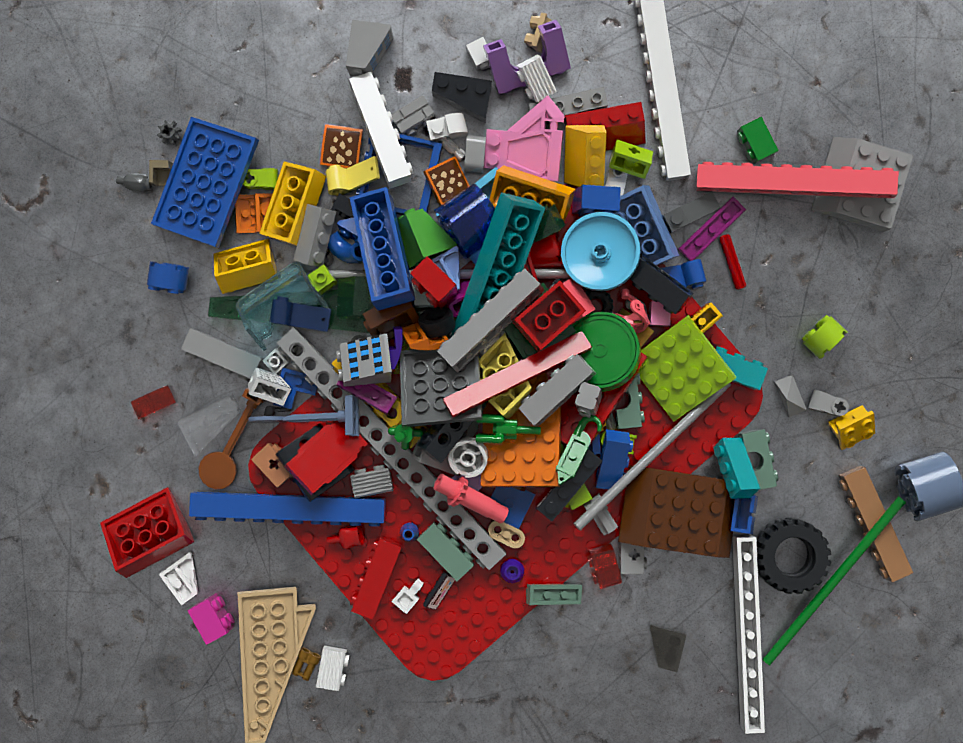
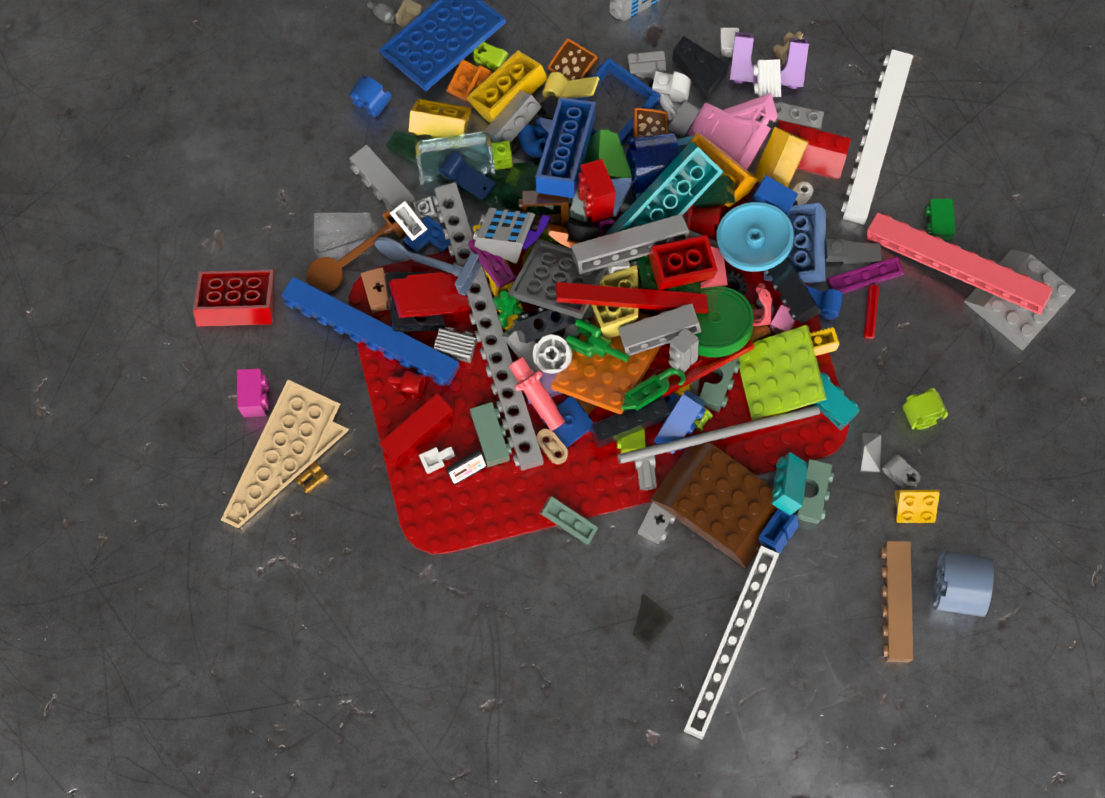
camera: 30 degrees right, 15 degrees down
clear red slope [130,385,176,420] -> none
white wing [159,552,199,606] -> none
white brick [316,646,350,691] -> none
white brick [349,72,413,189] -> none
blue cone [400,523,419,542] -> none
dark purple plate [500,559,524,583] -> none
clear red brick [587,543,622,589] -> none
lime brick [609,140,653,179] -> none
black tyre [757,518,831,594] -> none
green piece [762,496,906,666] -> none

